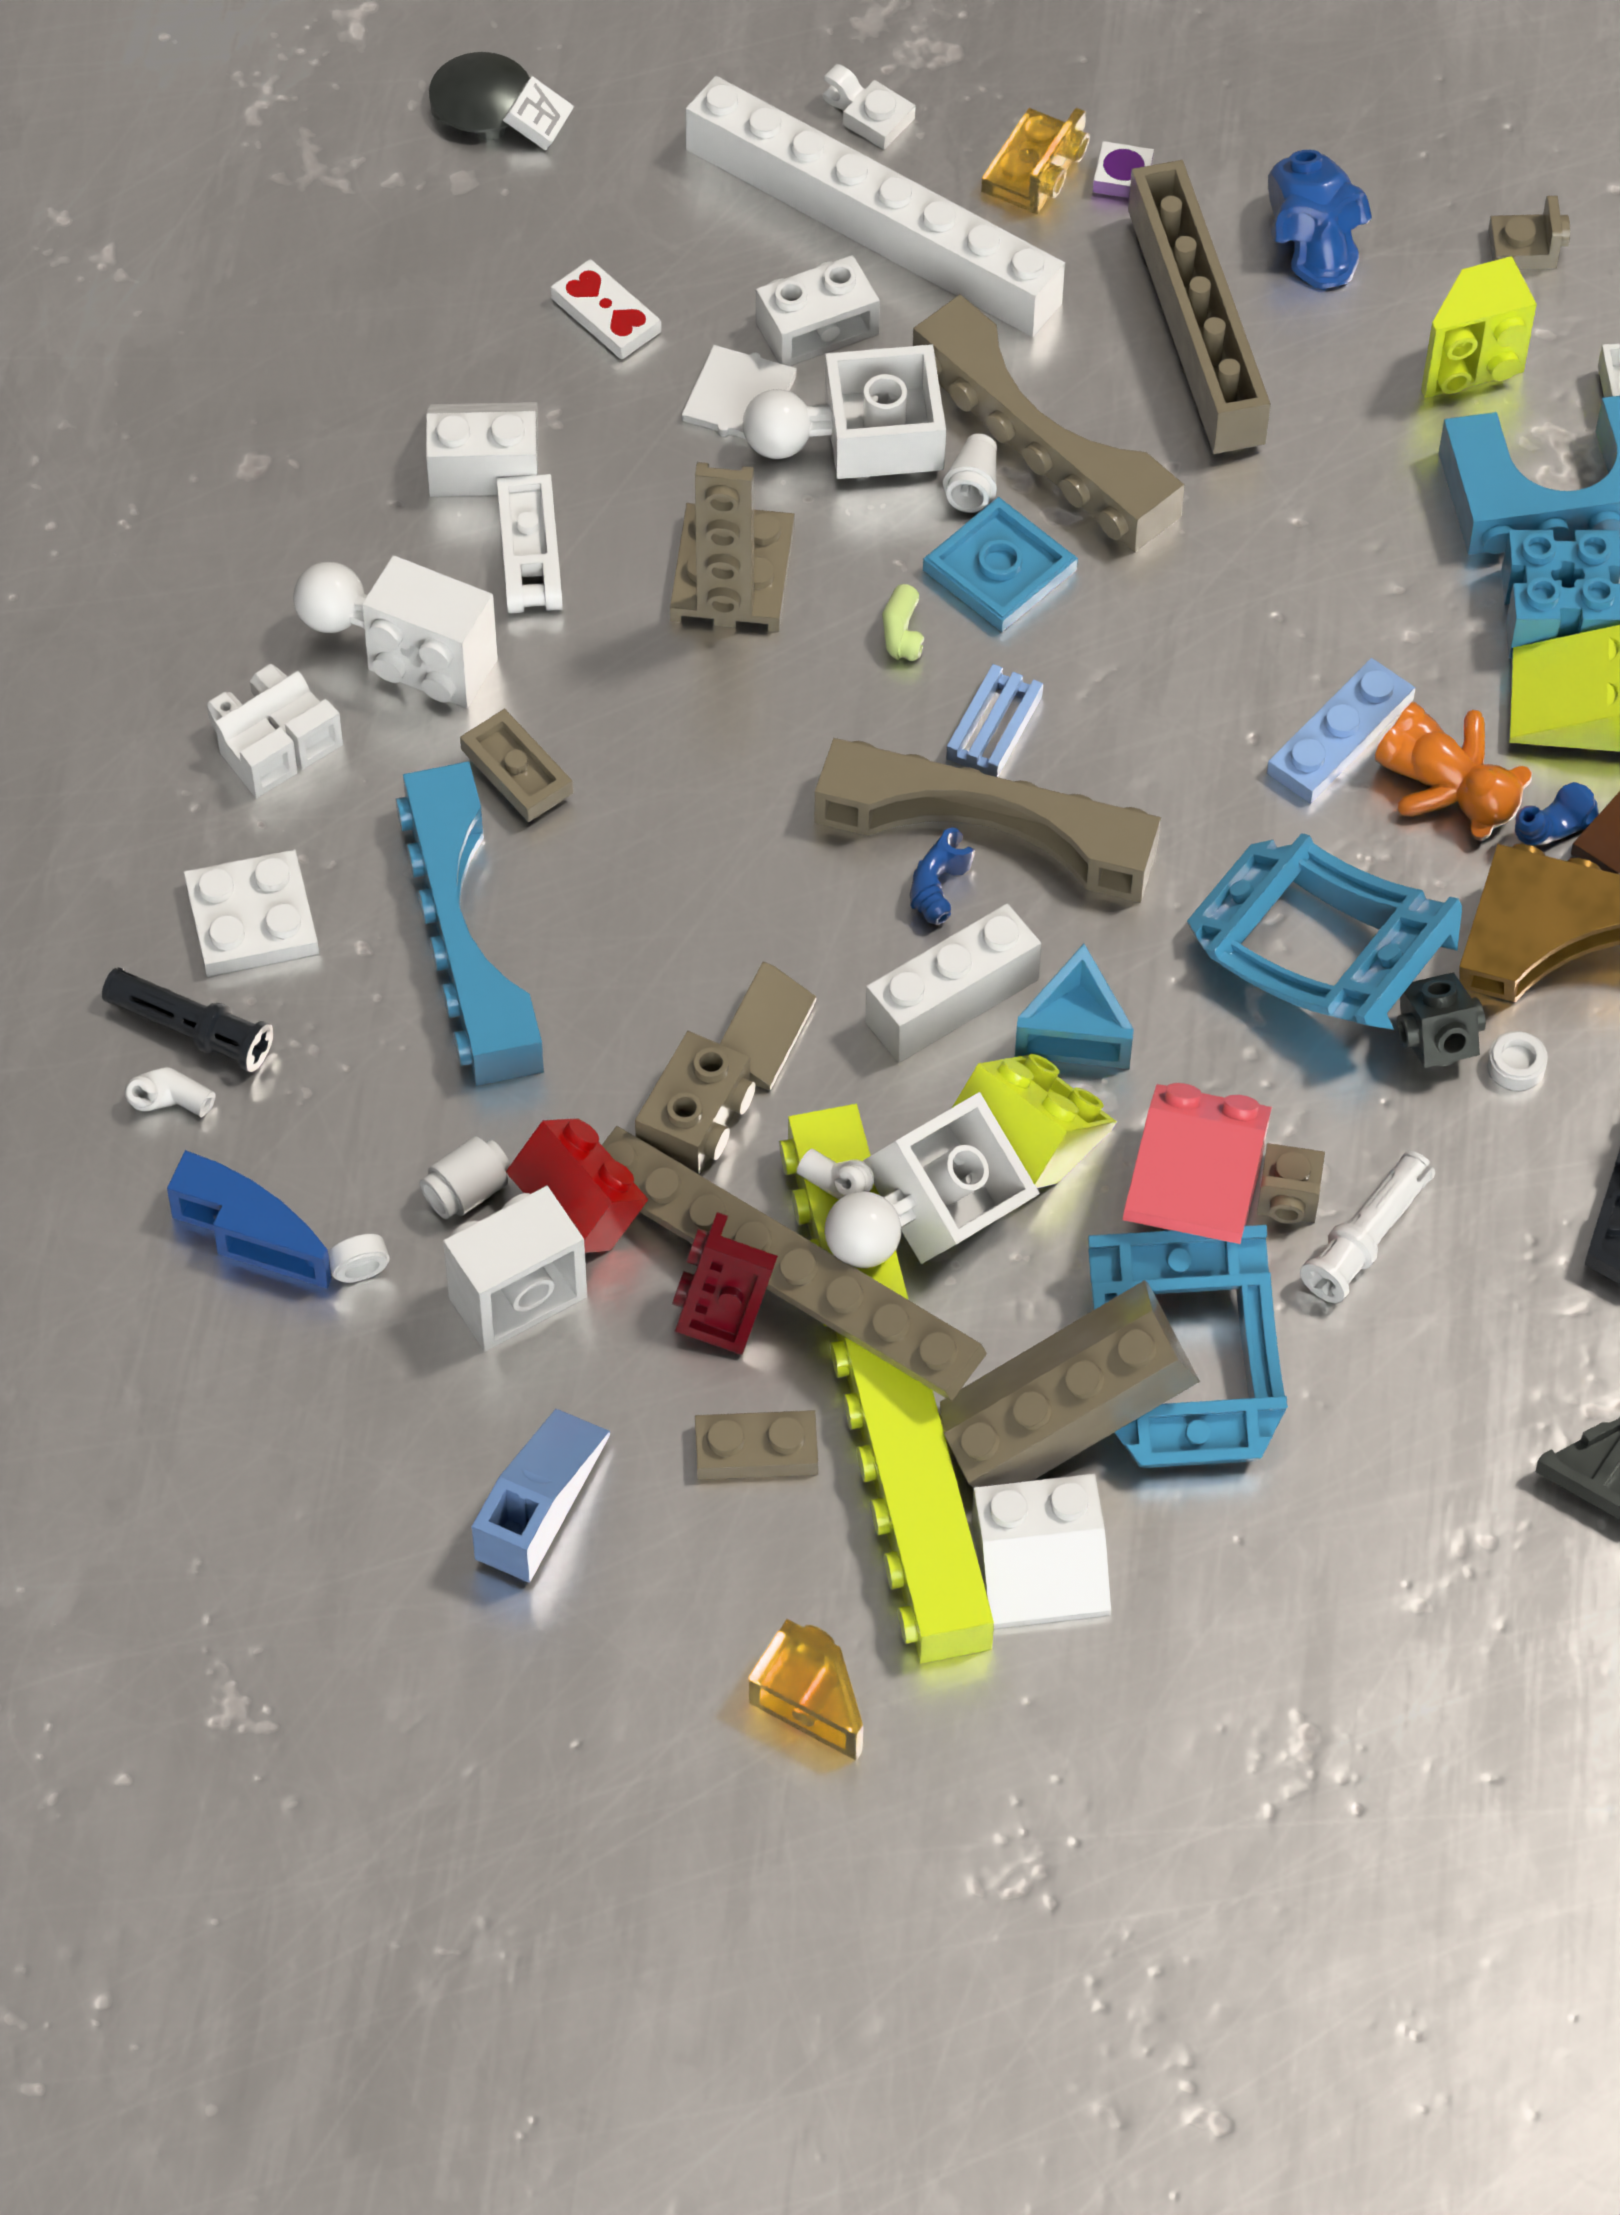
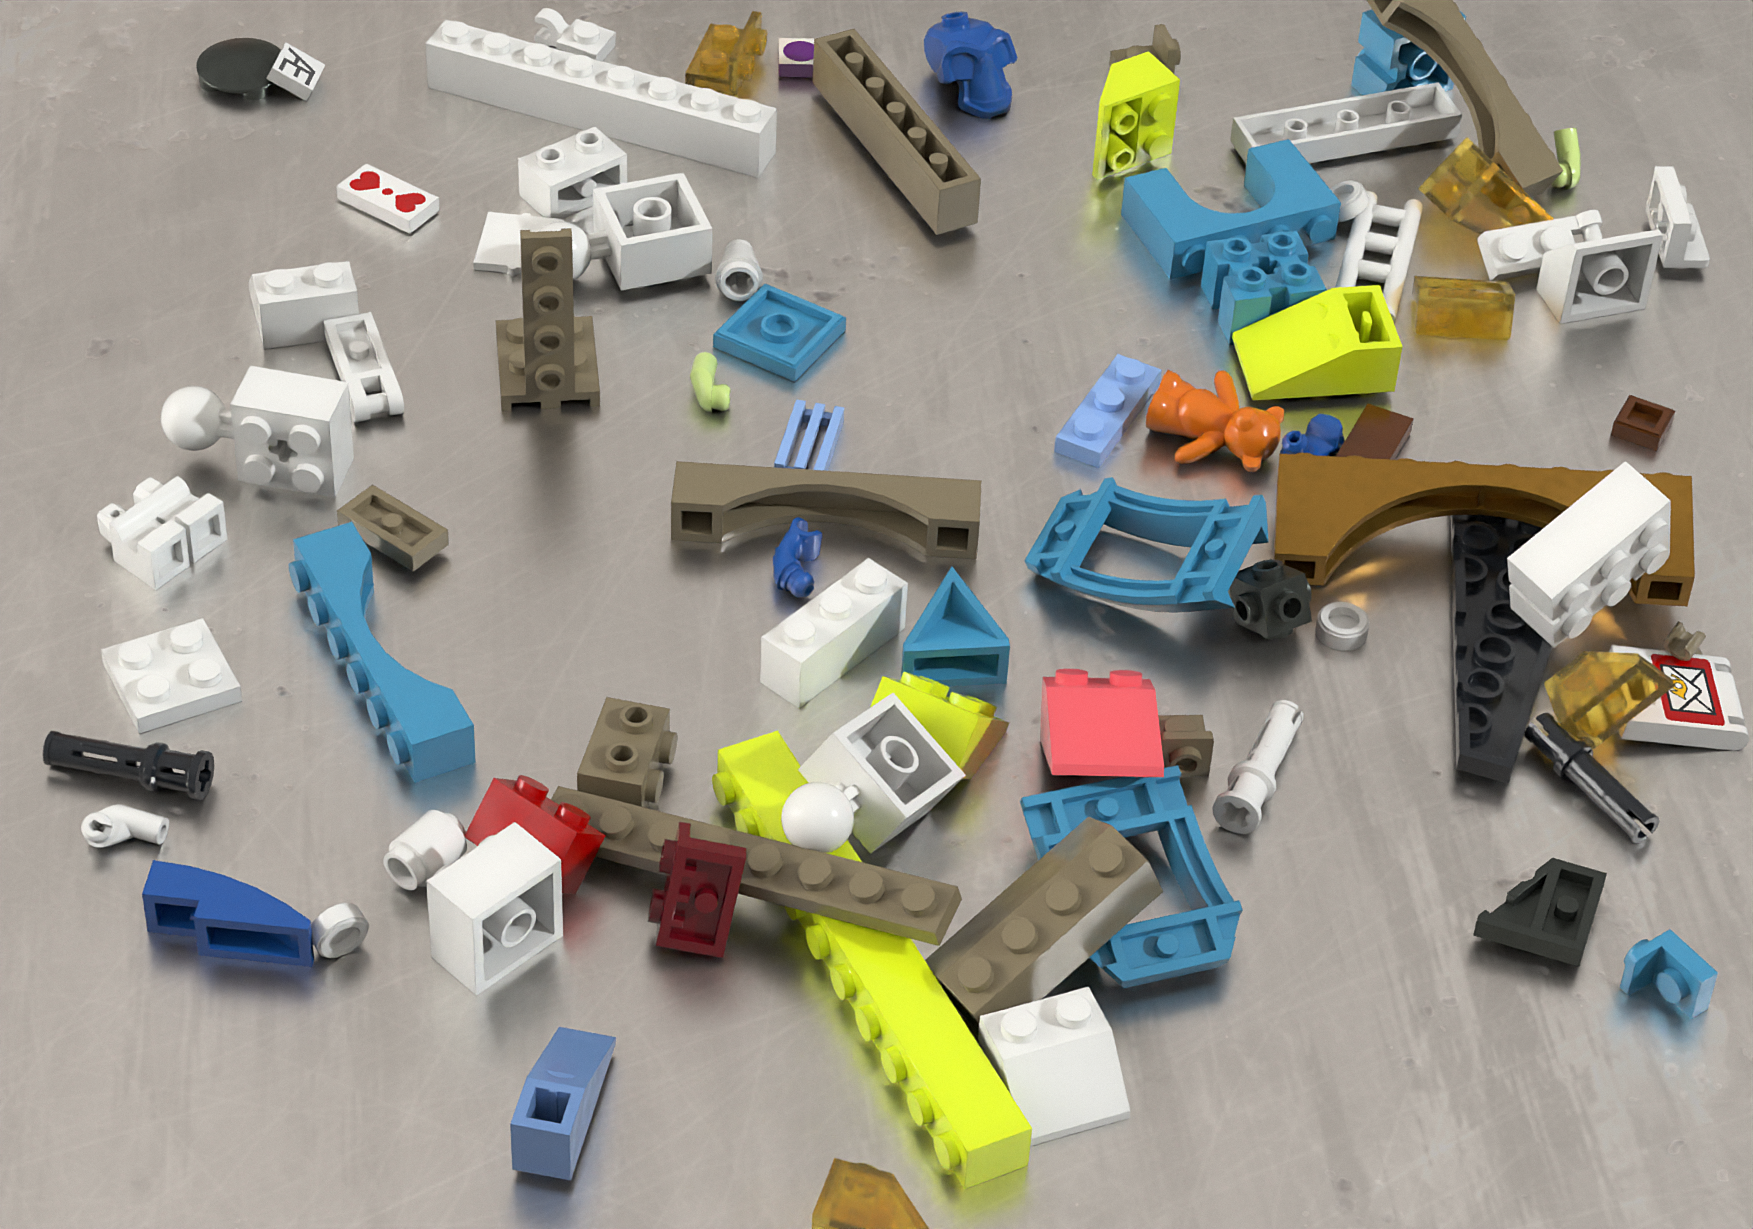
camera: 15 degrees left, 15 degrees down
dark tan plate [695,1410,818,1480] -> none
dark tan slope [720,961,816,1091] -> none
white arm [797,1149,874,1200] -> none
dark tan arch [913,294,1185,553] -> none

